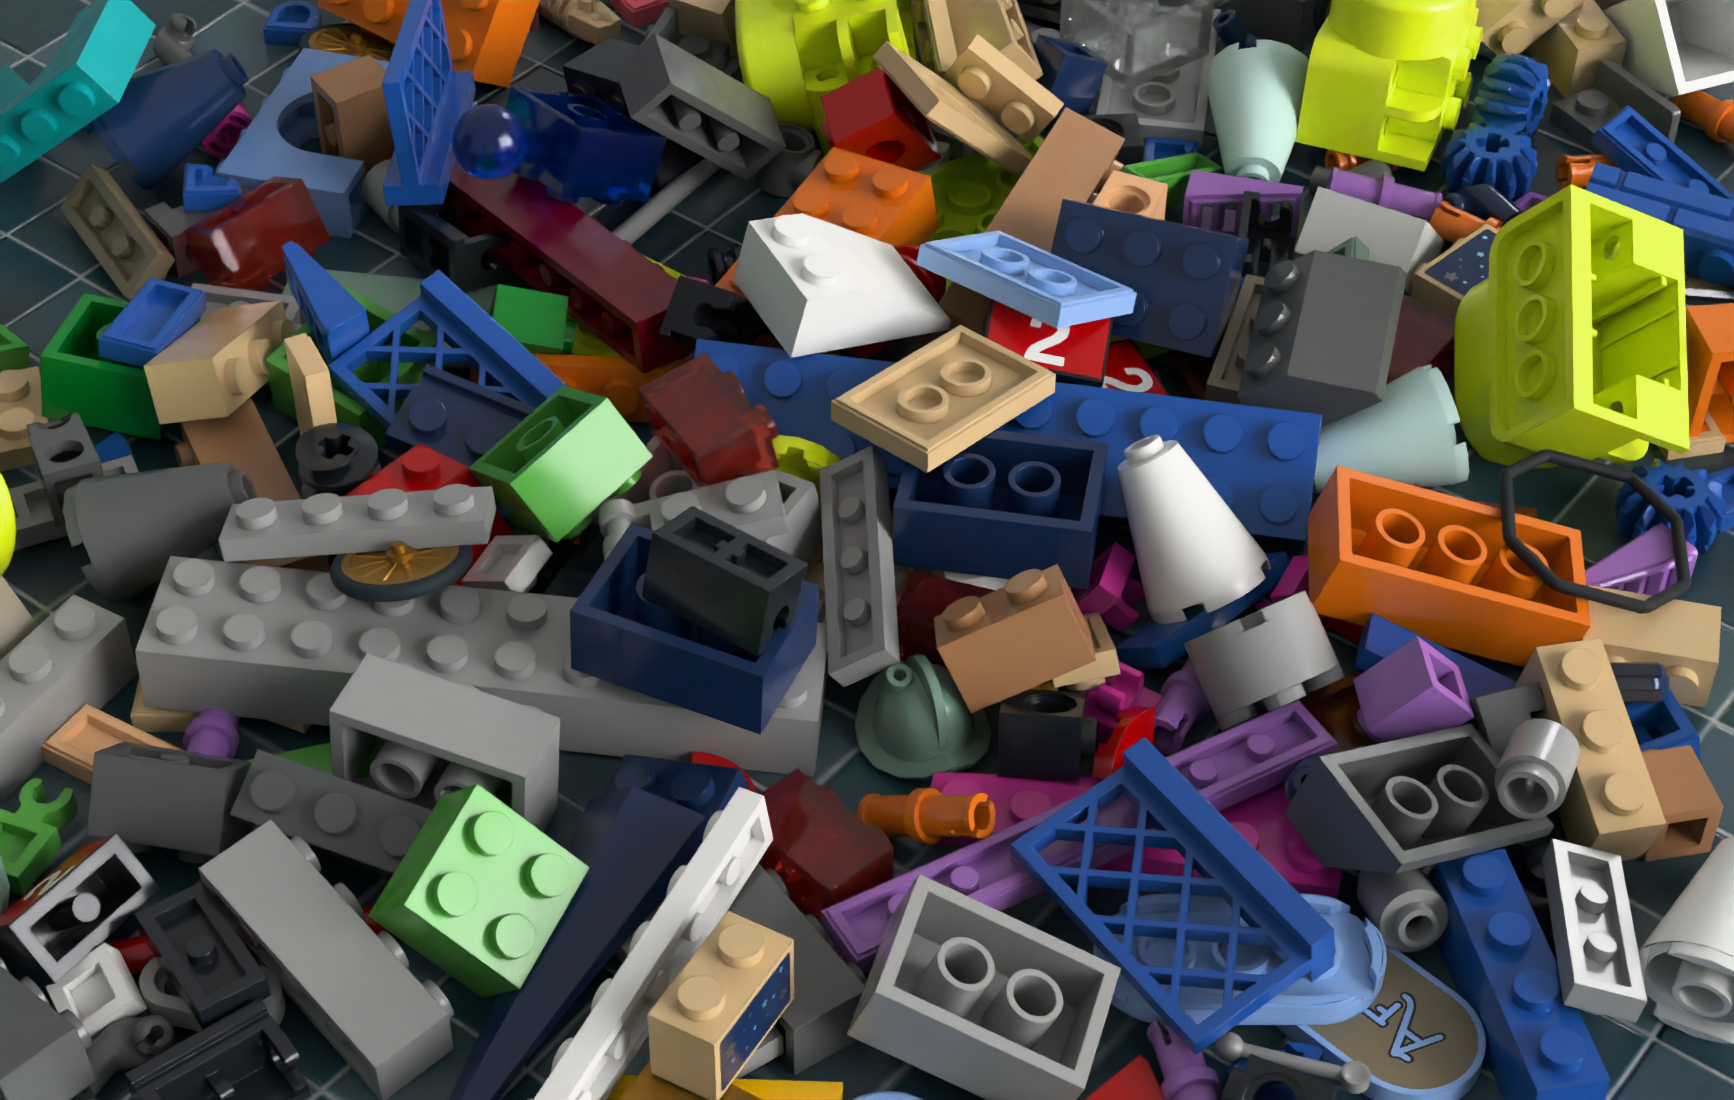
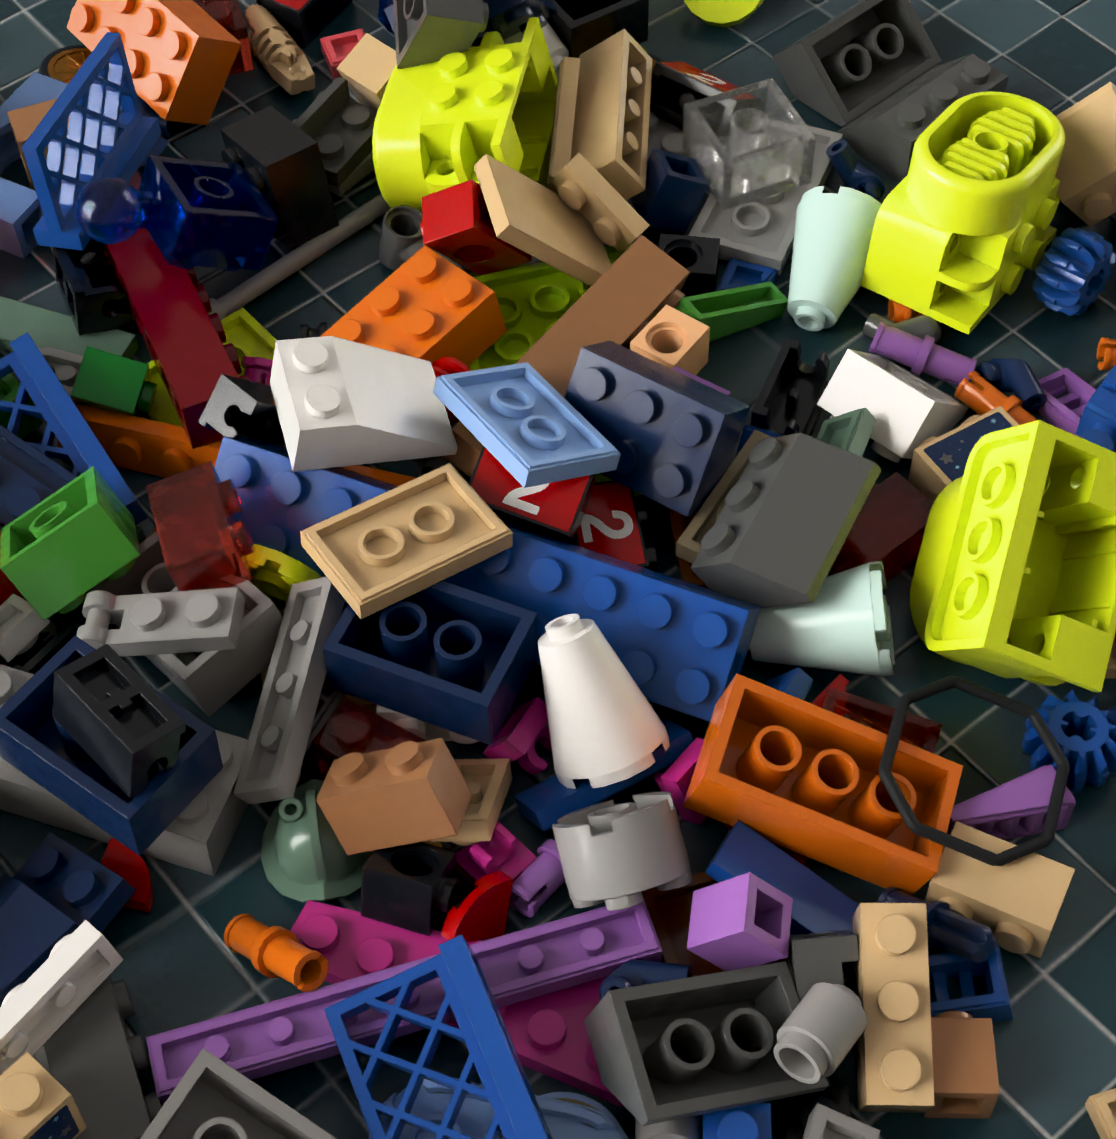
camera: 15 degrees right, 10 degrees up
blue tile [263,1,323,46] -> none
dark grey brick [615,33,786,180] -> none
clear red brick [758,768,894,923] -> none
medium lavender slope [1182,170,1304,238] -> none
blue gear [1440,122,1538,201] -> none

